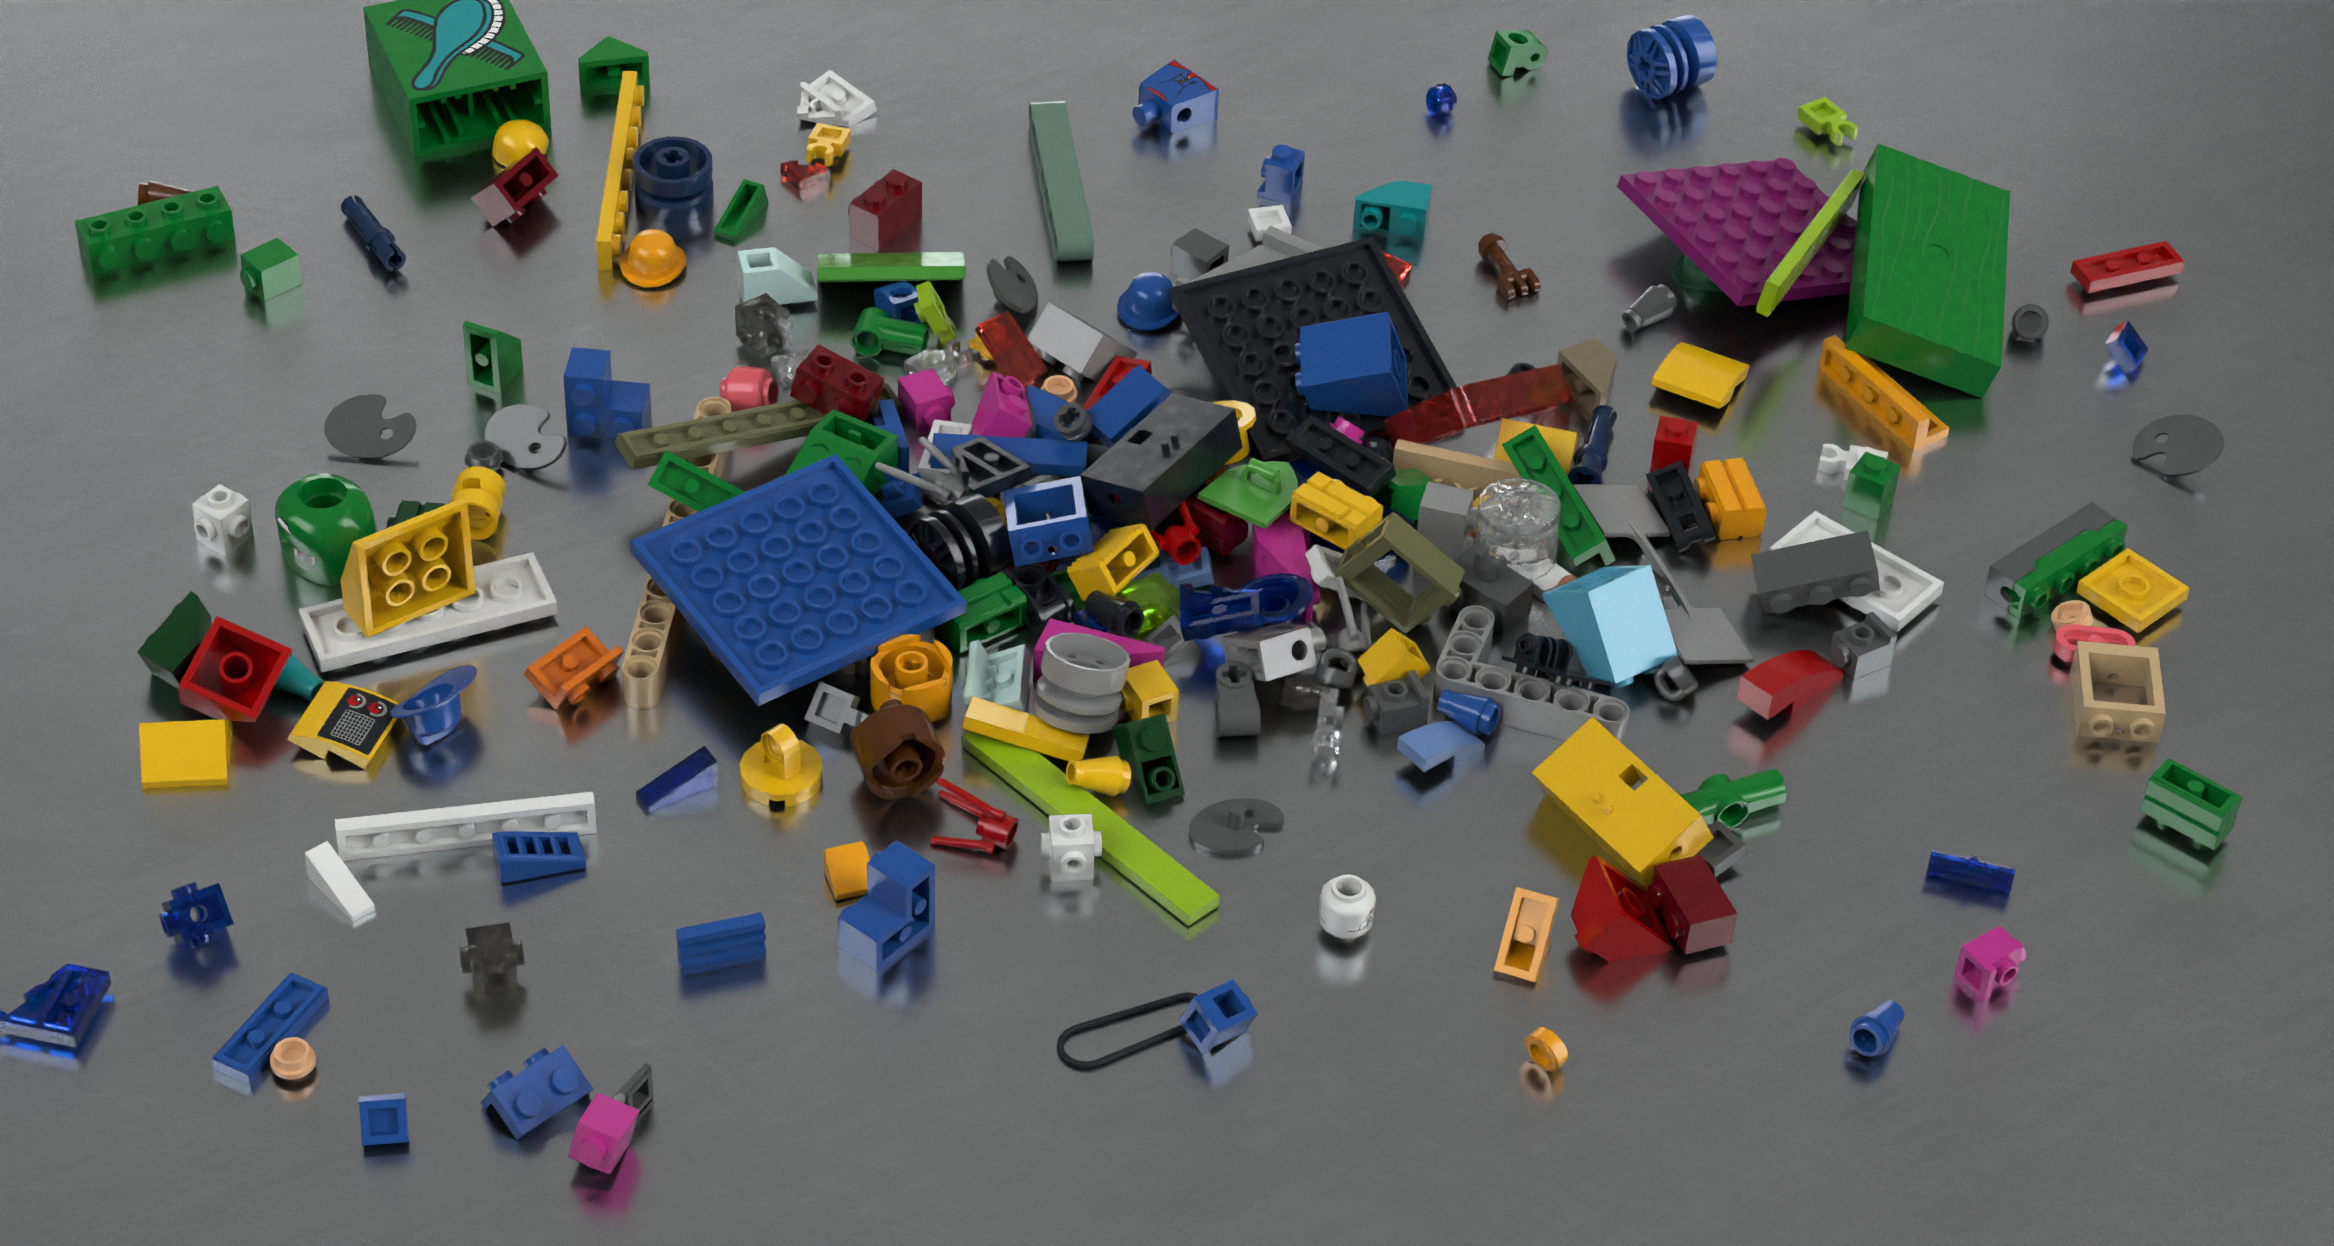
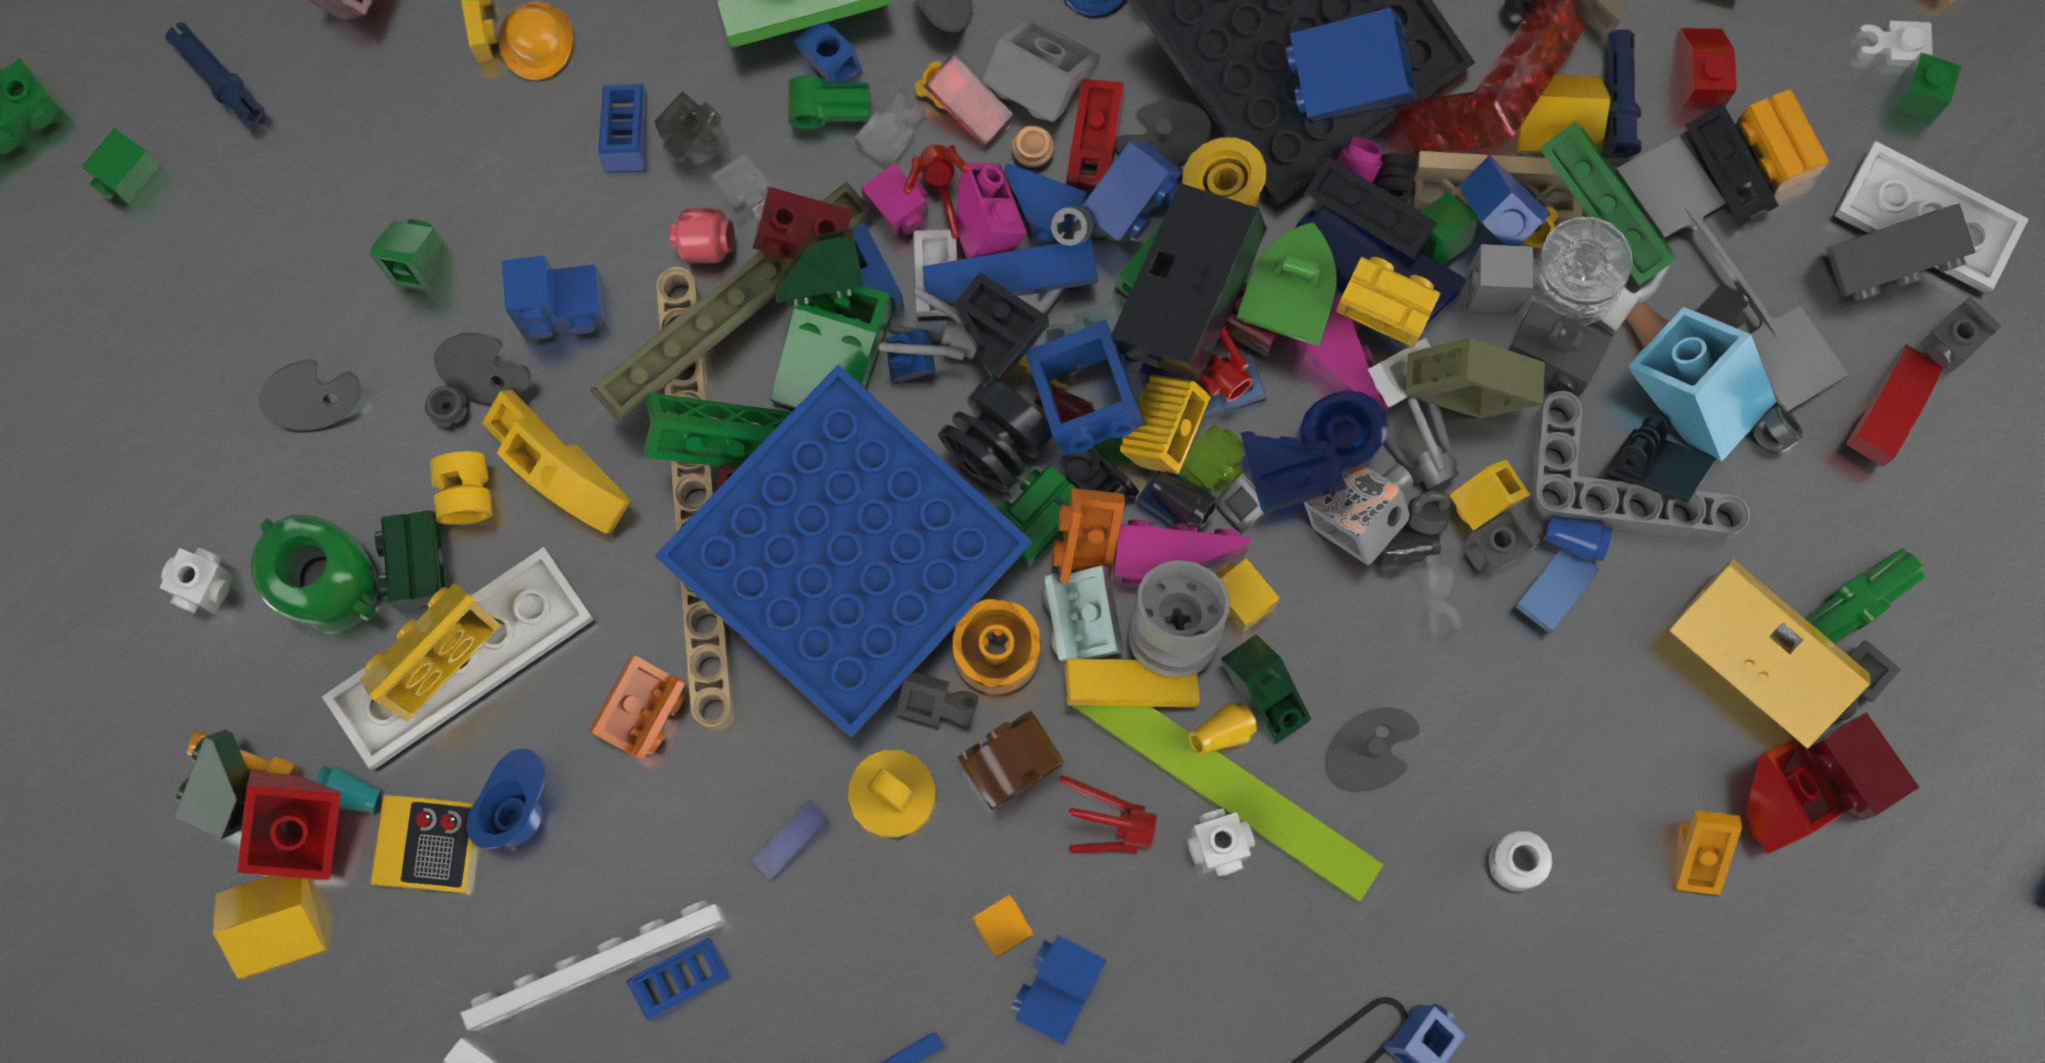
camera: 10 degrees left, 35 degrees up
light aqua slope [737,247,818,309] -> none
lime plate [914,281,959,349] -> none
dark grey piece [1214,661,1261,737] -> none
light orange tile [1525,1027,1568,1072] -> none
none -> yellow slope [482,390,631,534]
none -> blue slope [598,84,646,172]
none -> dark green slope [775,228,863,307]
none -> red plant [903,144,970,239]
none -> orange bracket [1052,488,1125,583]
none -> blue slope [1459,155,1551,246]

